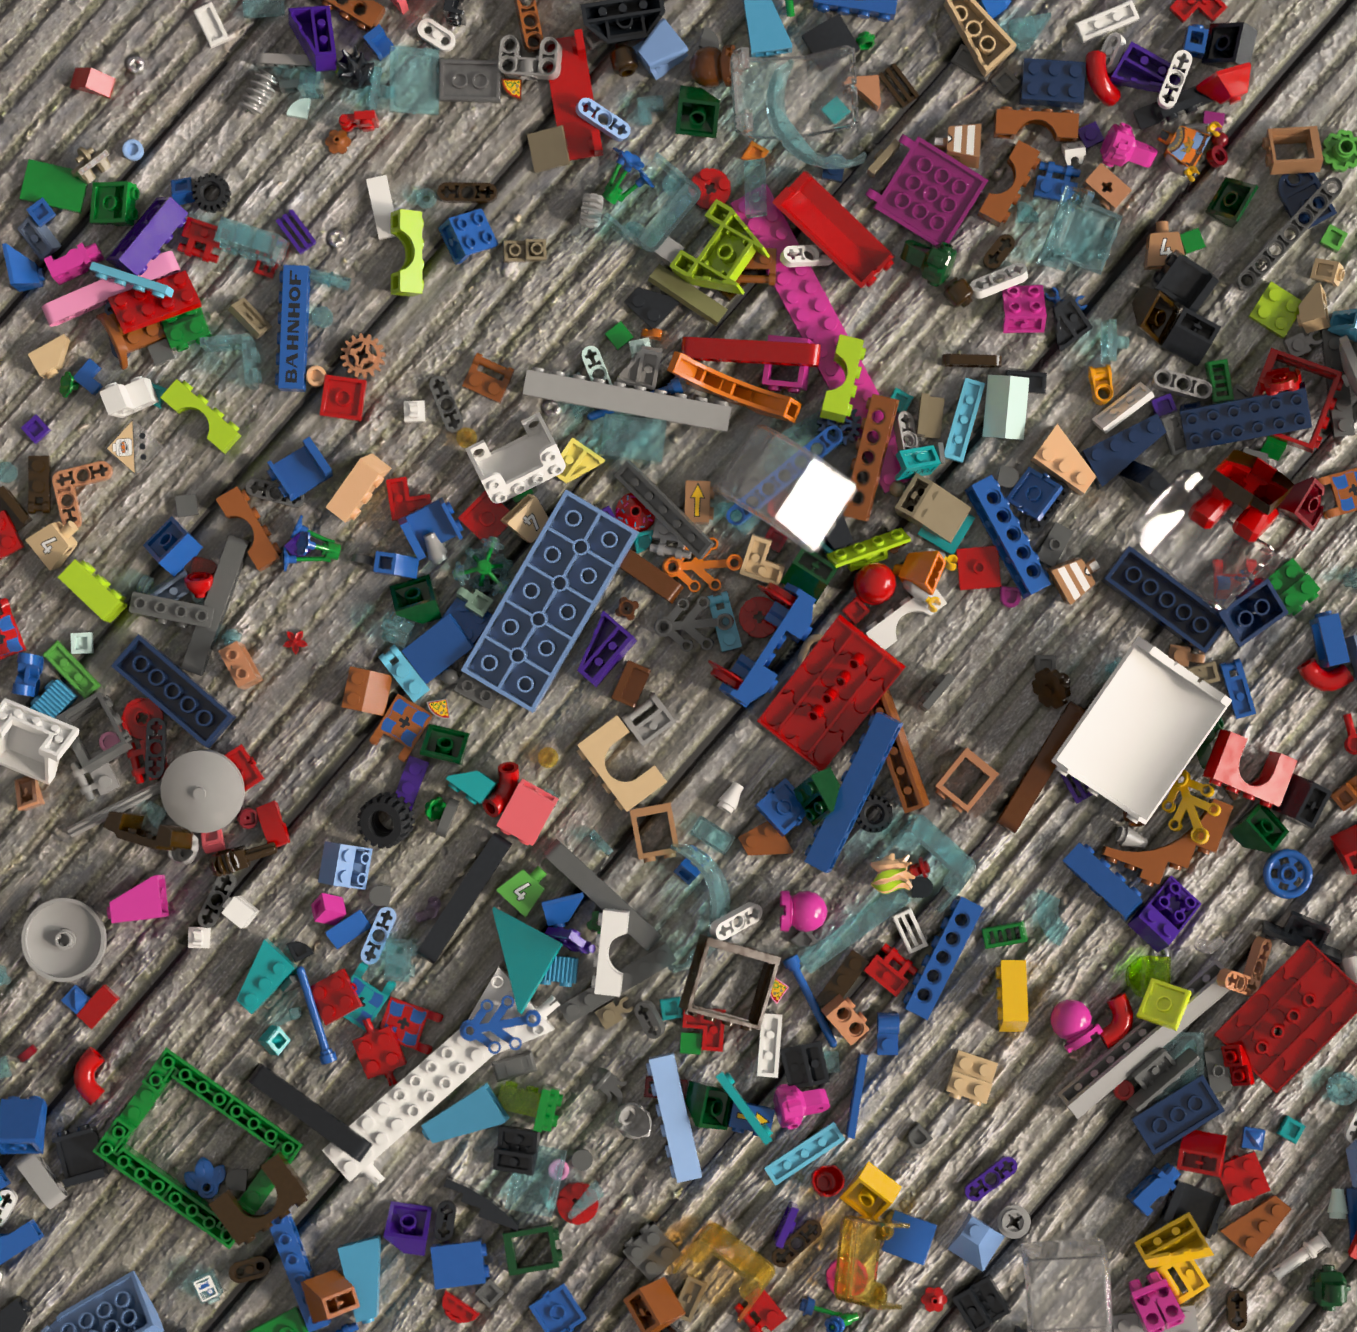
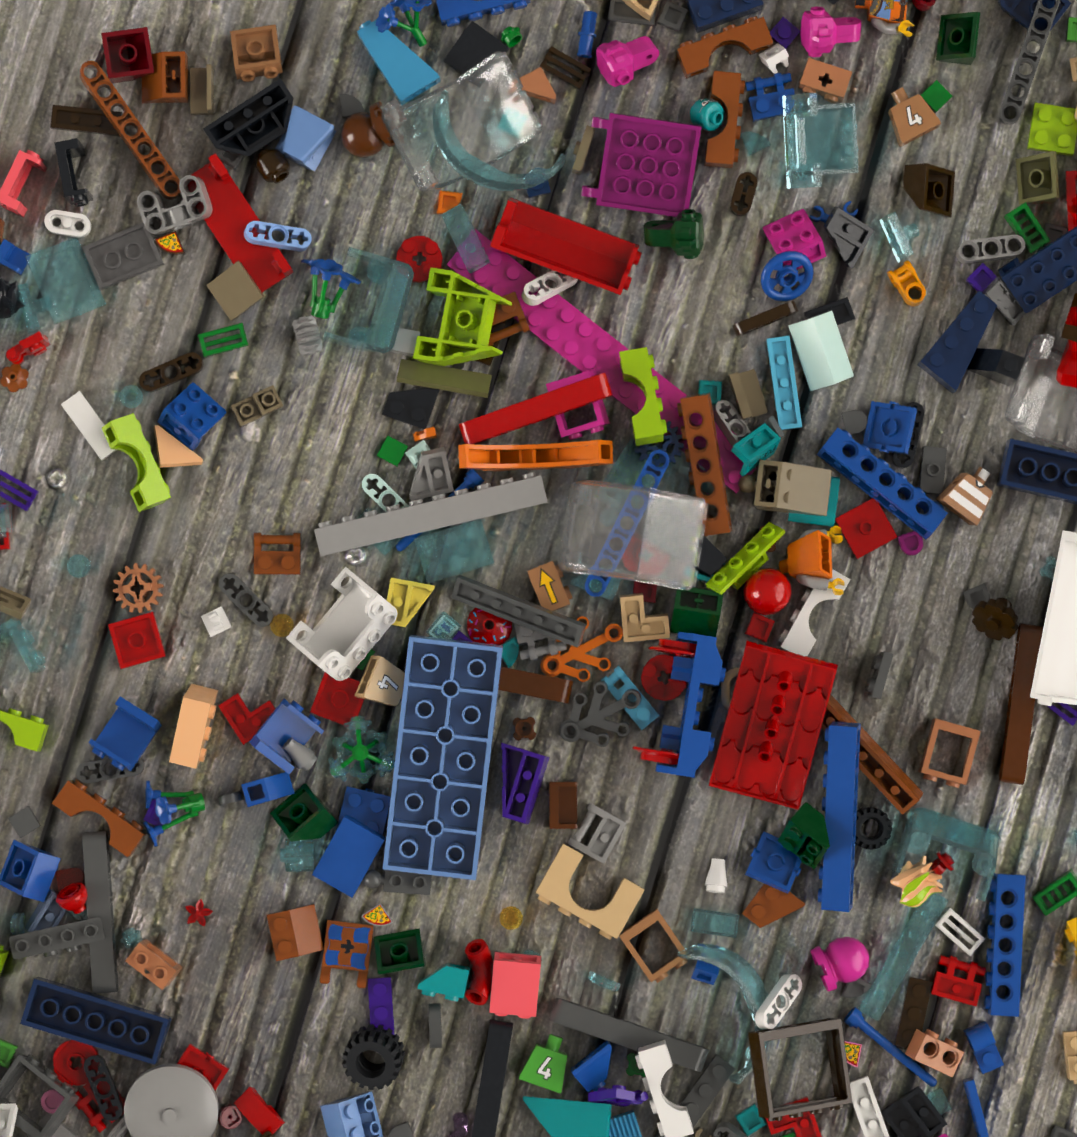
camera: 20 degrees left, 0 degrees up
blue brick [275,265,311,392] -> none
light nougat tile [306,365,327,387] -> none
clear light blue axle [309,269,351,291] -> none
medium azure plate [378,644,430,703] -> none
green plant [425,796,446,822] -> none
sand green plate [456,586,494,619] -> none
clear light blue piece [637,95,664,126] -> none
dark green slope [675,85,720,138] -> none
black tile [911,877,933,898] -> none
medium nougat torso [934,124,982,168] -> none
dark brown head [944,277,974,308] -> none
white beam [970,263,1028,299] -> none
light nougat wedge [1031,424,1096,496] -> none
white plate [1092,382,1154,434] -> none
black panel [1152,249,1219,313] -> none
black slope [1161,307,1221,366] -> none
none -> light nougat tile [154,425,203,468]
none -> green tile [198,323,249,358]
none -> clear light blue brick [426,611,462,639]
none -> blue axle [577,11,597,58]
none -> dark pink piece [596,36,659,87]
none -> teal head [690,98,724,131]
none -> blue plate [761,251,814,301]
none -> olive slope [1016,151,1060,205]

